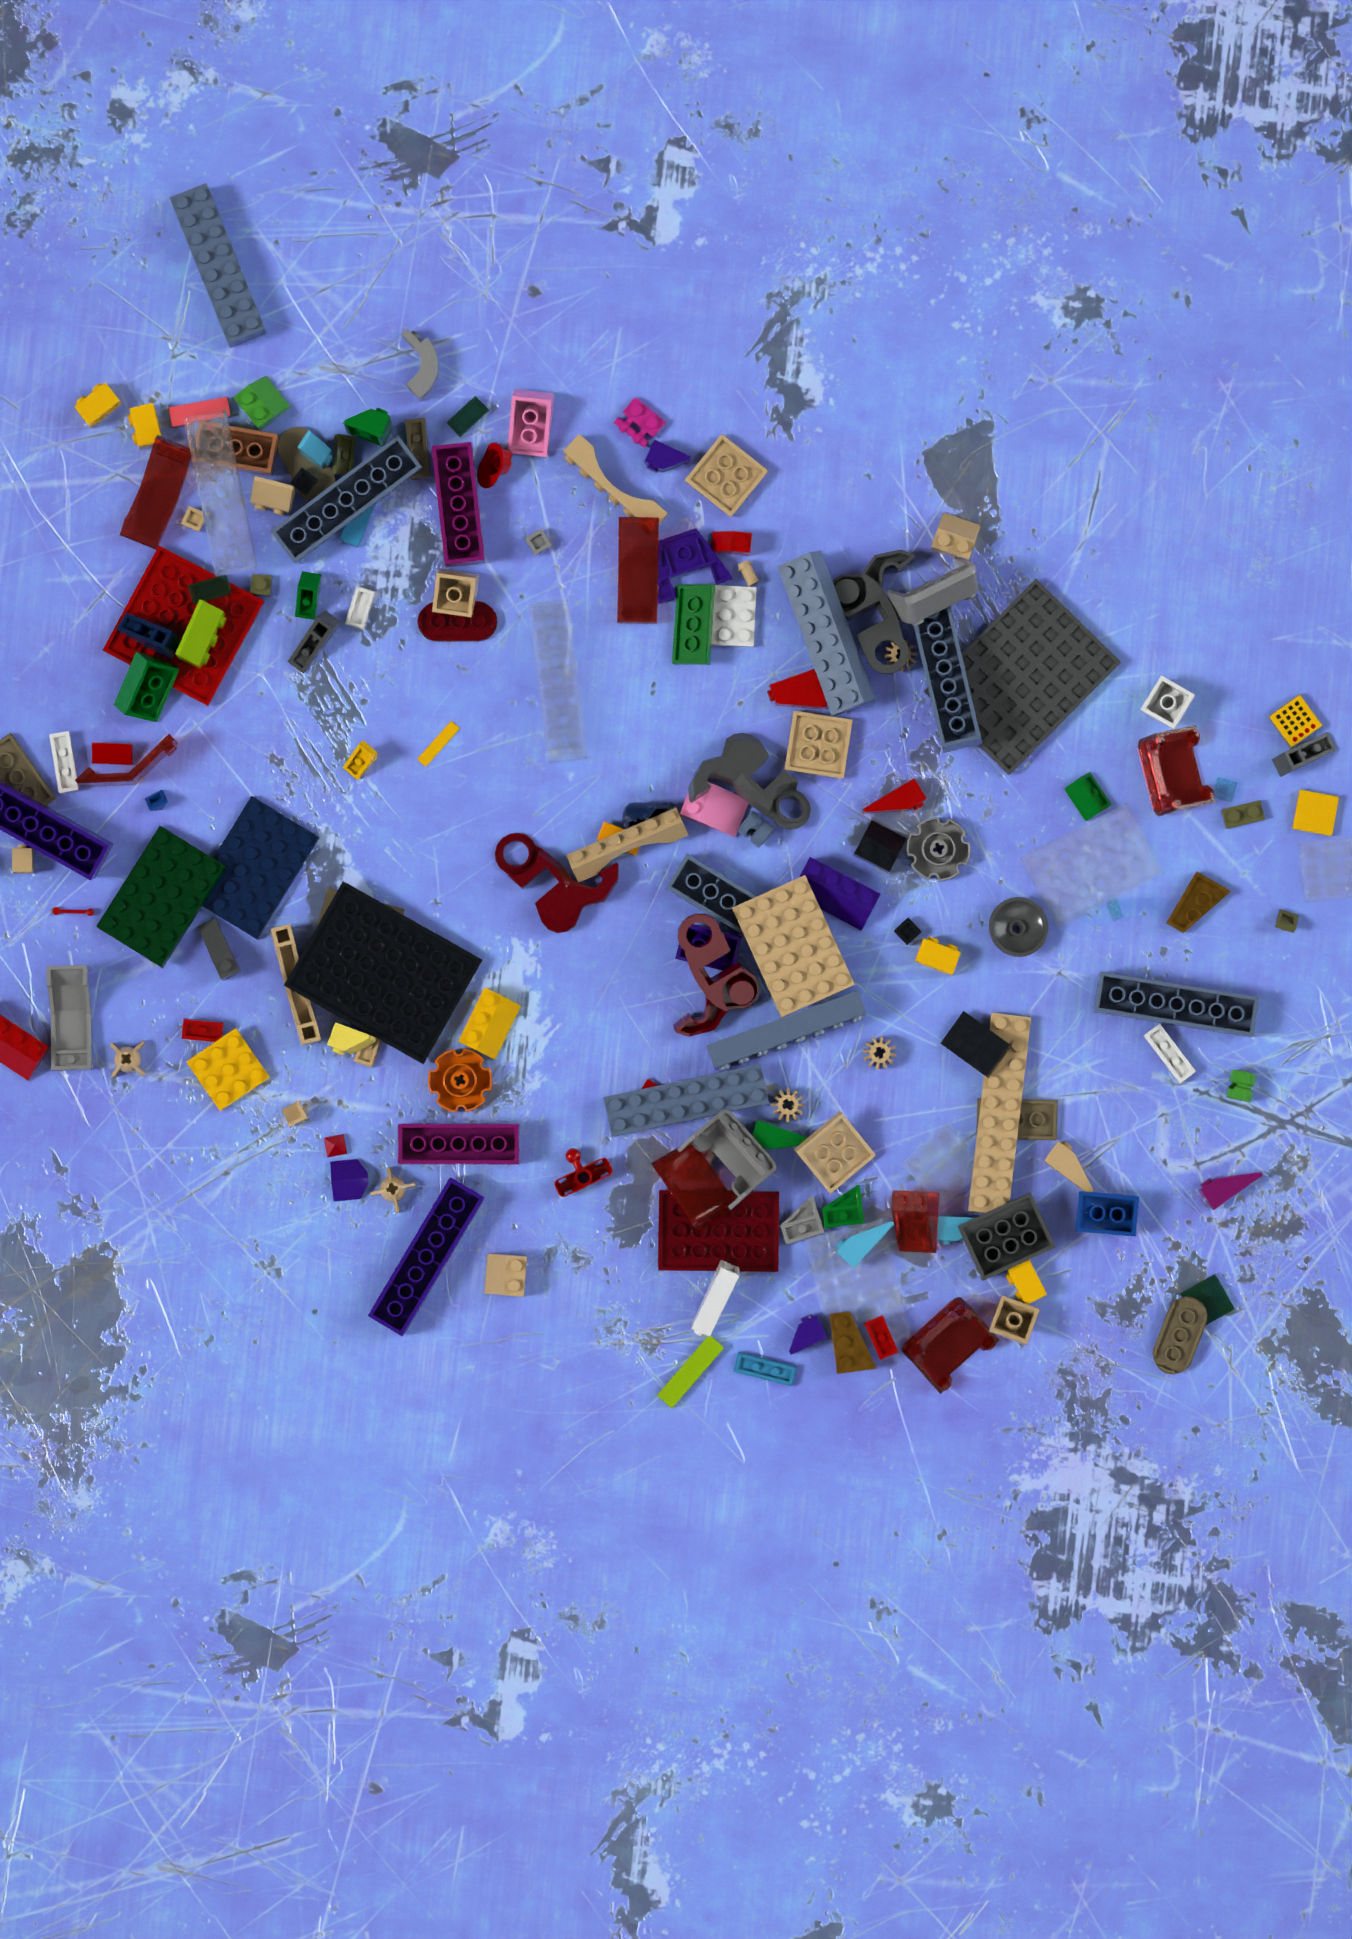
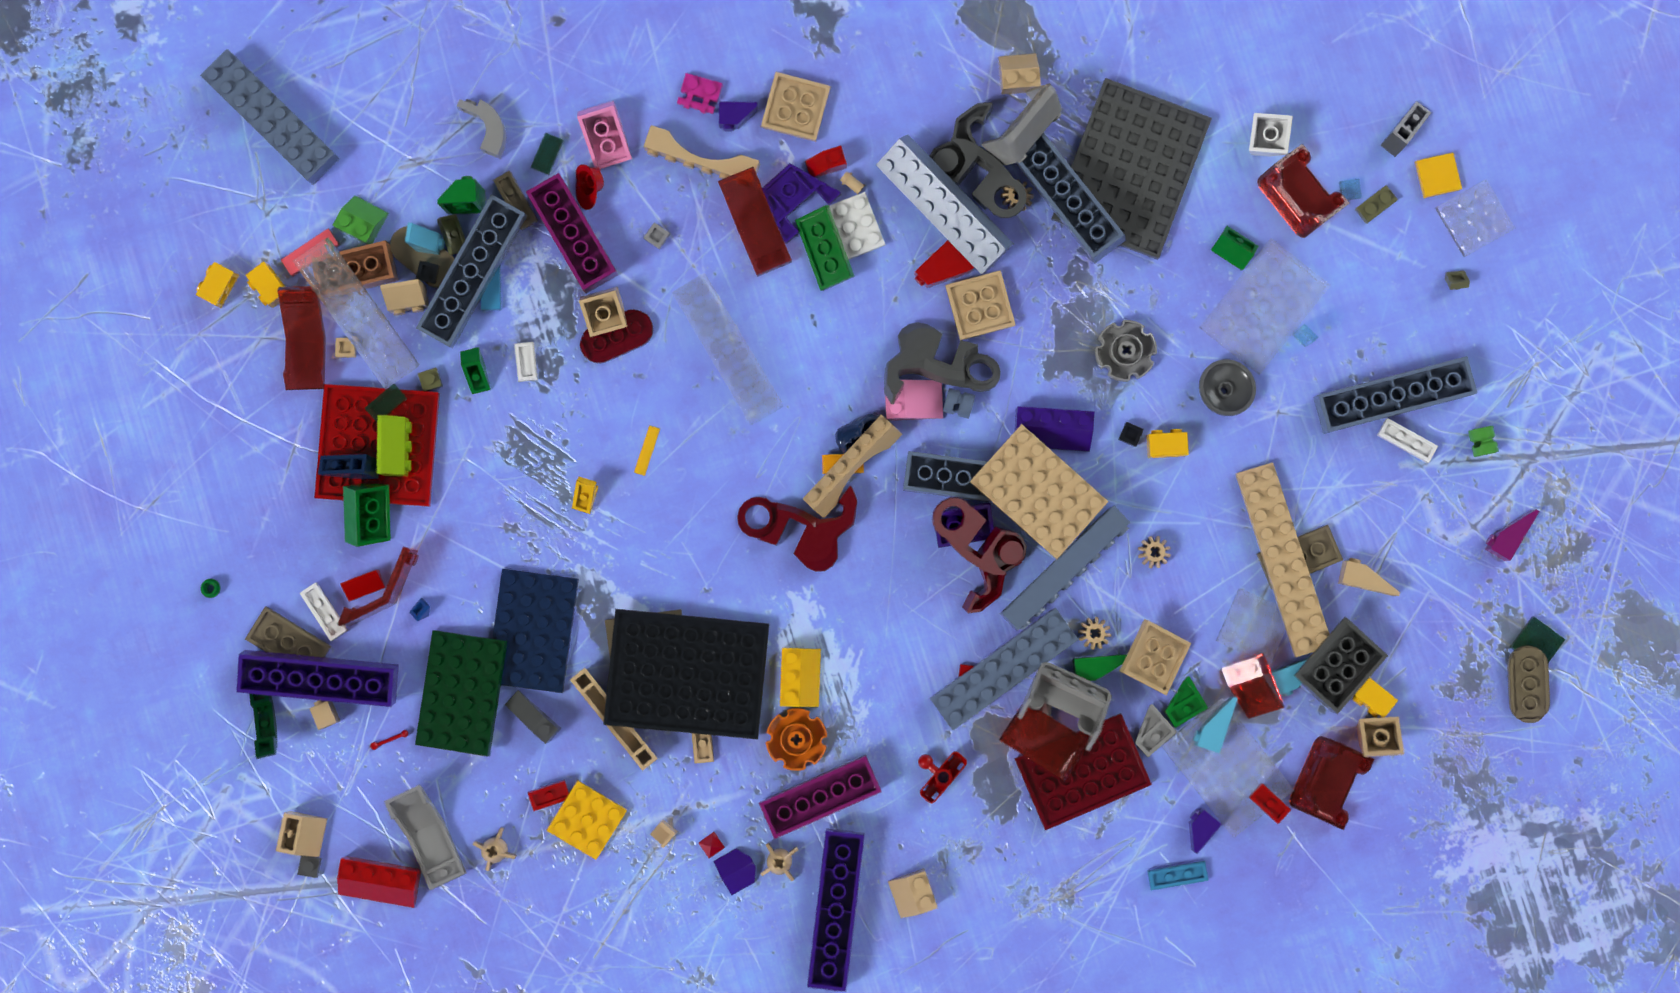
camera: 20 degrees left, 0 degrees up
dark grey slope [288,610,341,674] -> none
light yellow slope [327,1022,377,1055] -> none
lime tile [657,1335,724,1408] -> none
white slope [691,1260,740,1337] -> none
pearl gold wing [830,1311,877,1374] -> none
black slope [853,820,907,874] -> none
red slope [862,778,927,814] -> none
black tile [940,1011,1012,1078] -> none
blue slope [1075,1191,1139,1237] -> none
pearl gold wing [1166,871,1231,933] -> none
yellow tile [1267,694,1323,749] -> none

